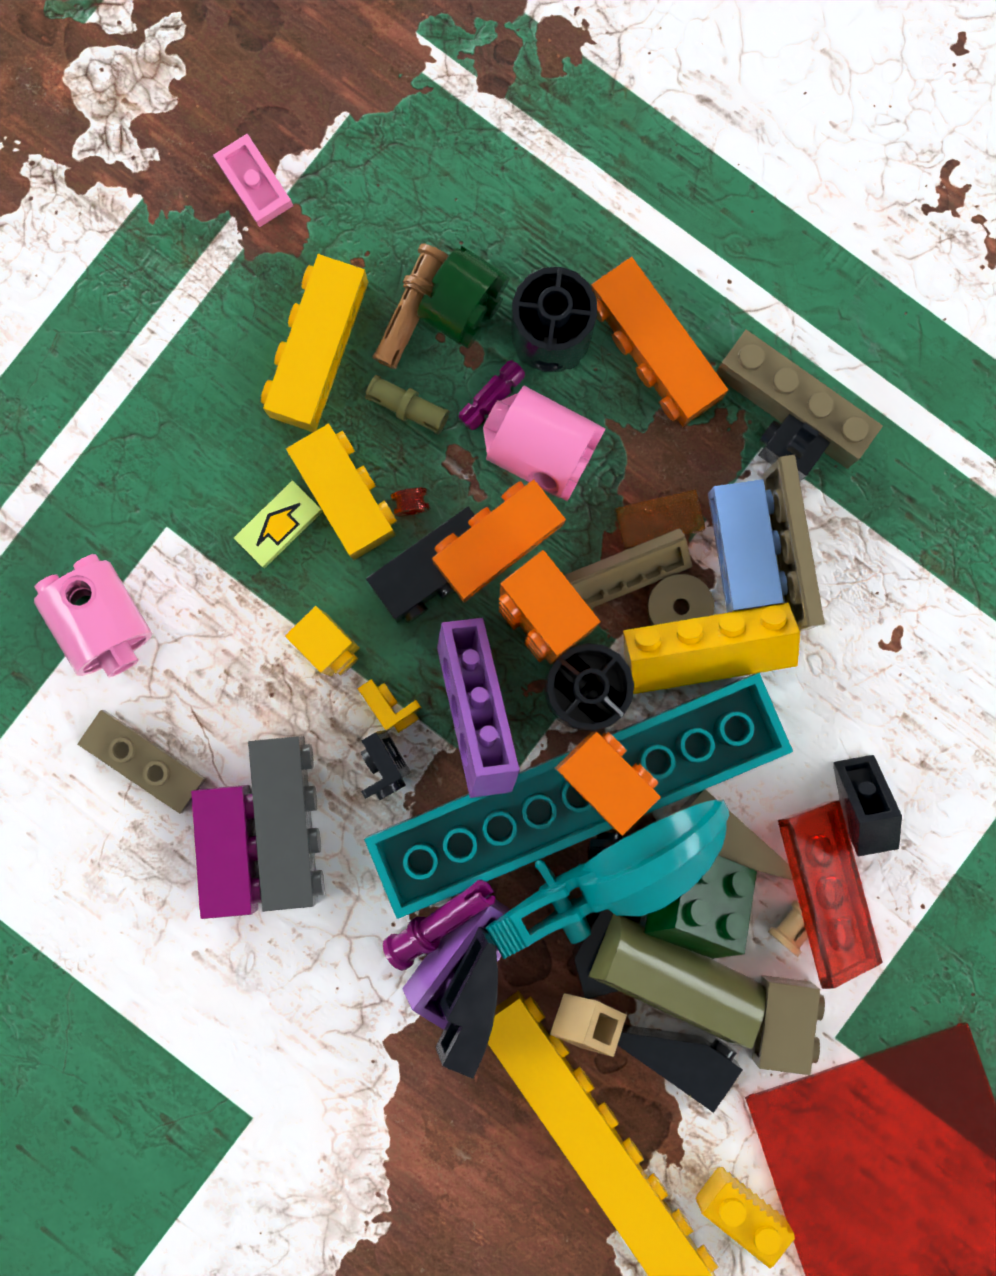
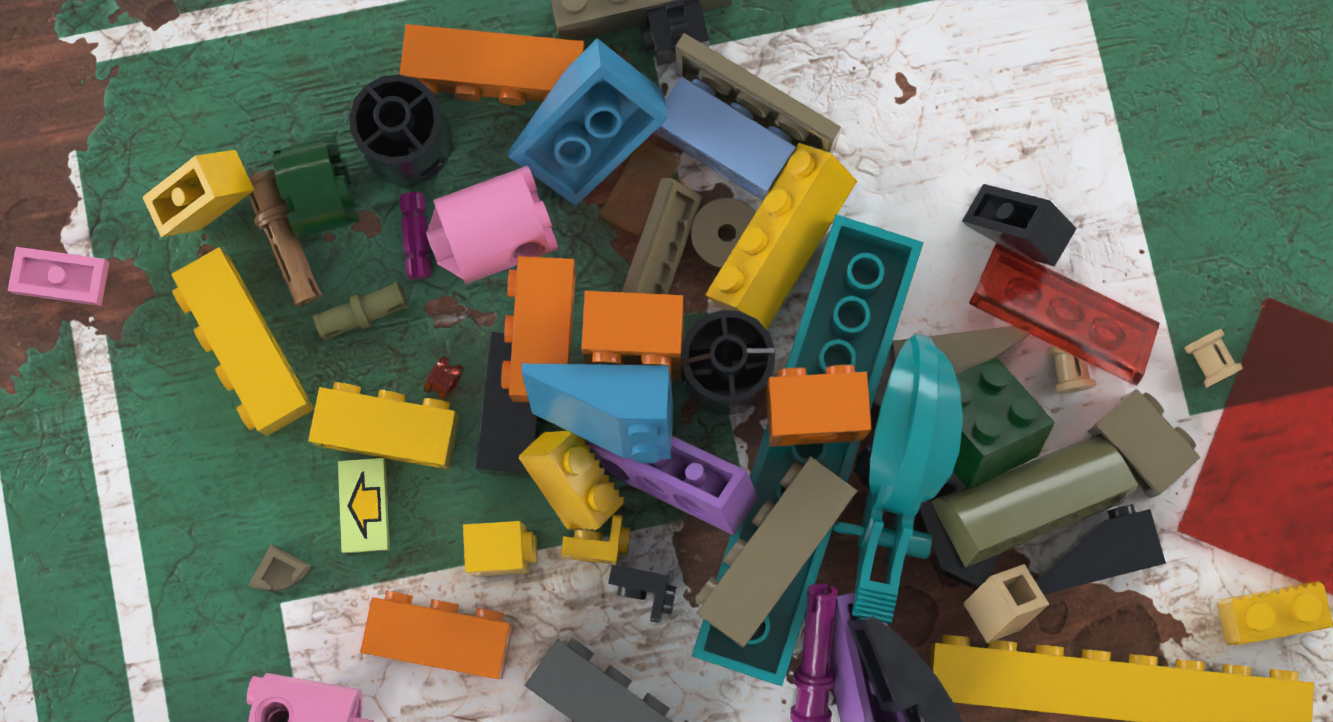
camera: 45 degrees left, 5 degrees down
none -> yellow brick [143,150,254,237]
none -> dark tan tile [248,545,313,591]
none -> orange brick [360,590,514,680]
none -> dark azure slope [508,39,668,206]
none -> yellow brick [519,431,624,531]
none -> dark azure slope [522,363,673,463]
none -> dark tan brick [695,457,858,648]
none -> tan bush [1184,329,1244,388]

